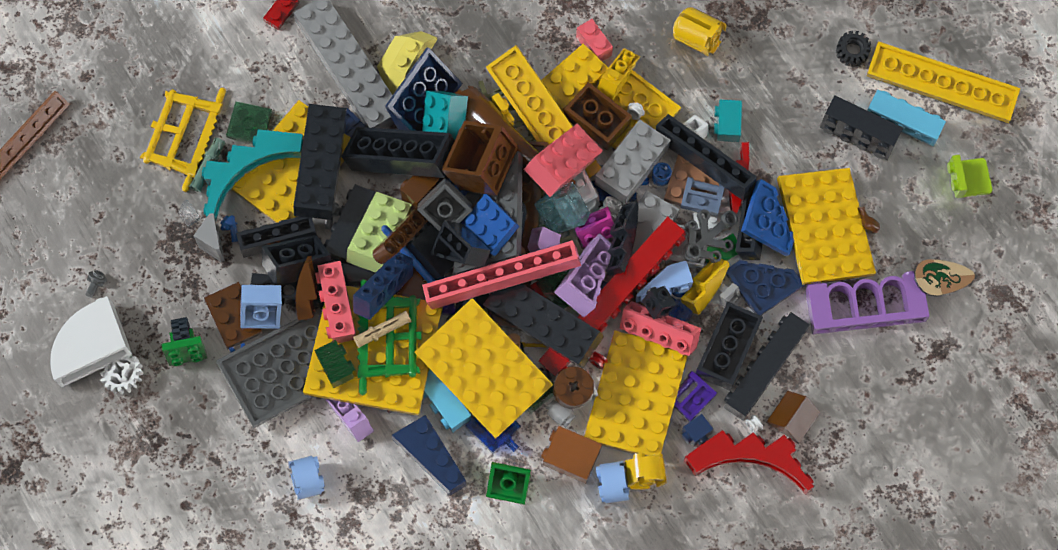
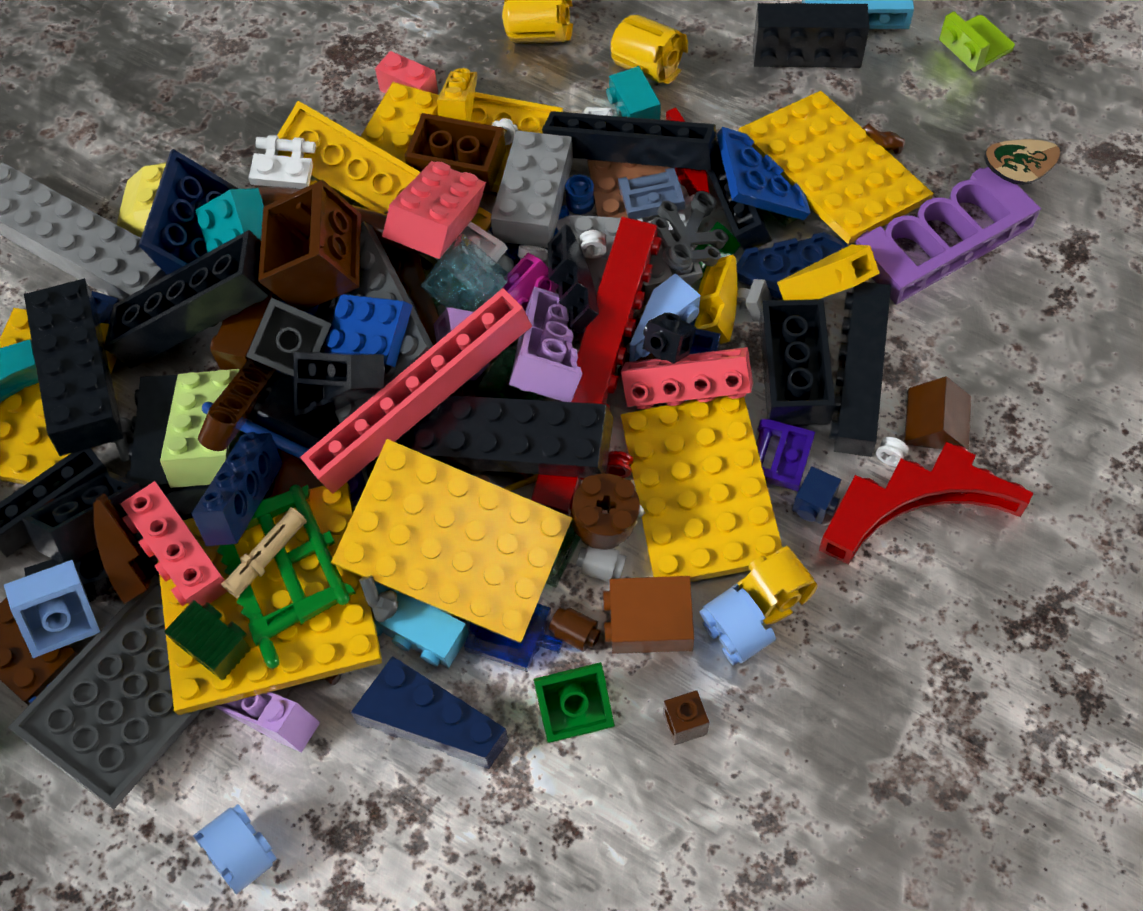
camera: 20 degrees left, 10 degrees down
none -> white plate [248,135,316,189]
none -> dark grey plate [359,575,398,622]
none -> reddish brown brick [549,607,601,652]
none -> white bush [579,230,607,258]
none -> yellow cylinder [611,15,688,84]
none -> reddish brown brick [663,690,710,745]
none -> yellow slope [777,244,880,300]

